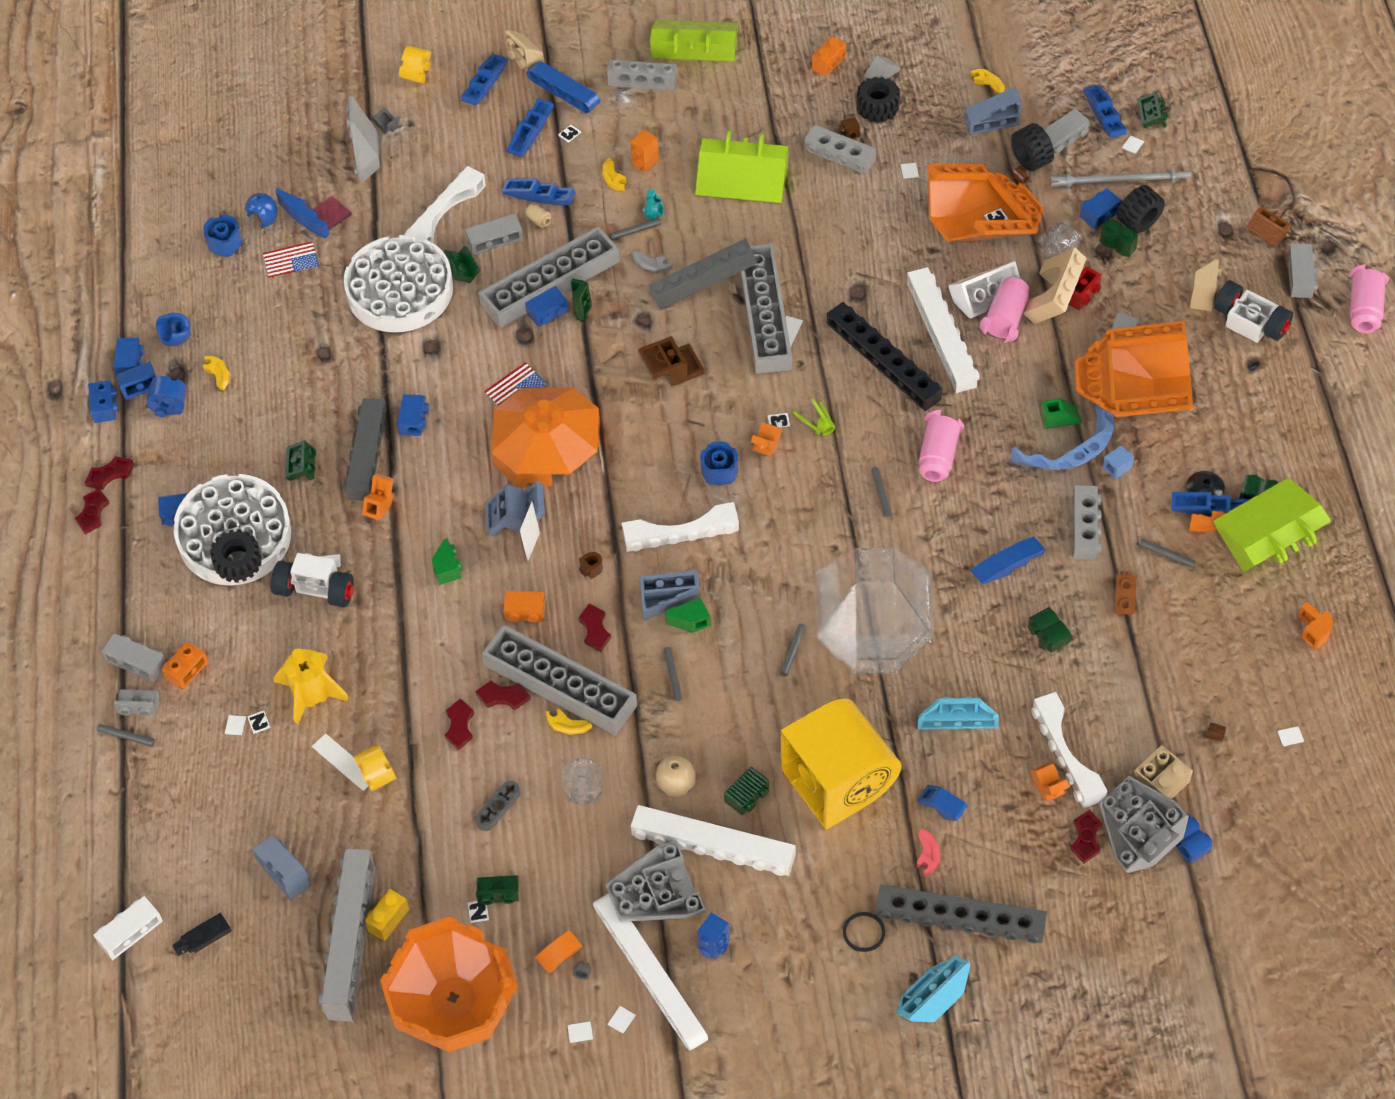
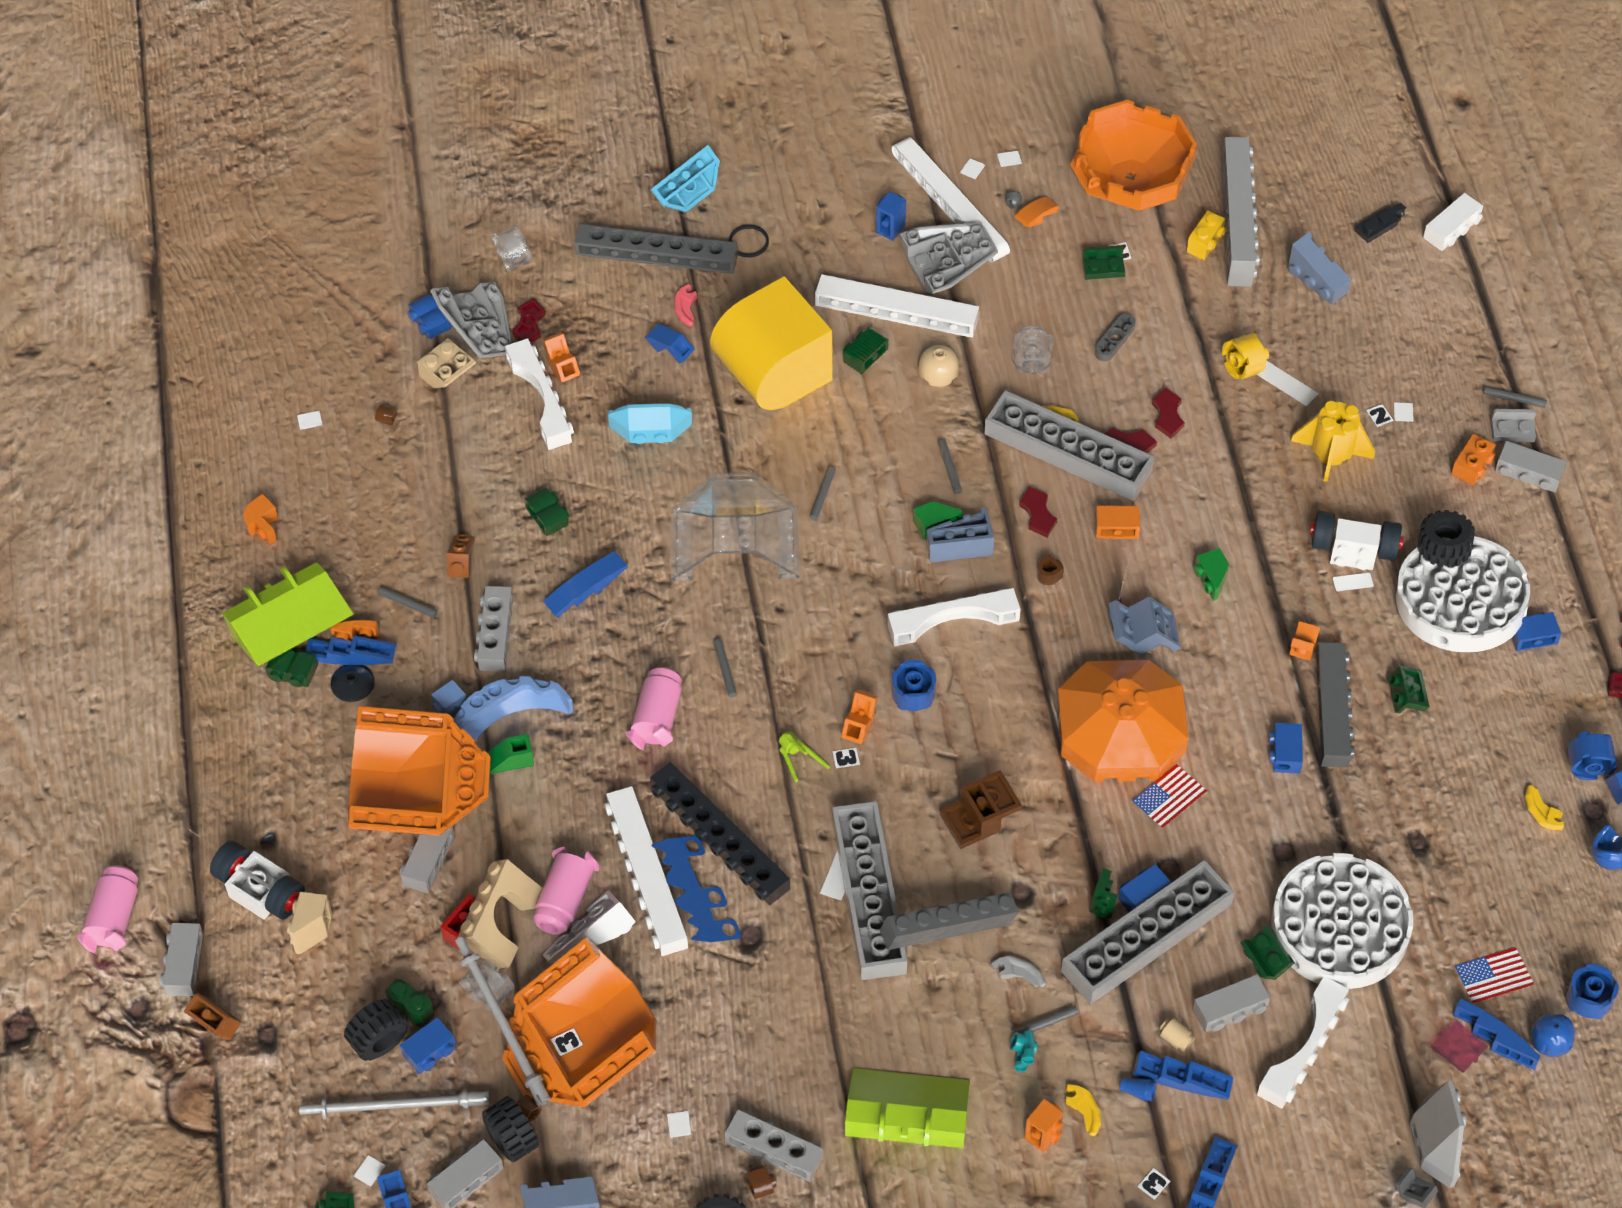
camera: 175 degrees right, 0 degrees up
none -> light grey bar [455,937,551,1106]
none -> clear brick [491,225,533,272]
none -> blue piece [651,836,741,942]
none -> blue cone [1120,1077,1157,1102]

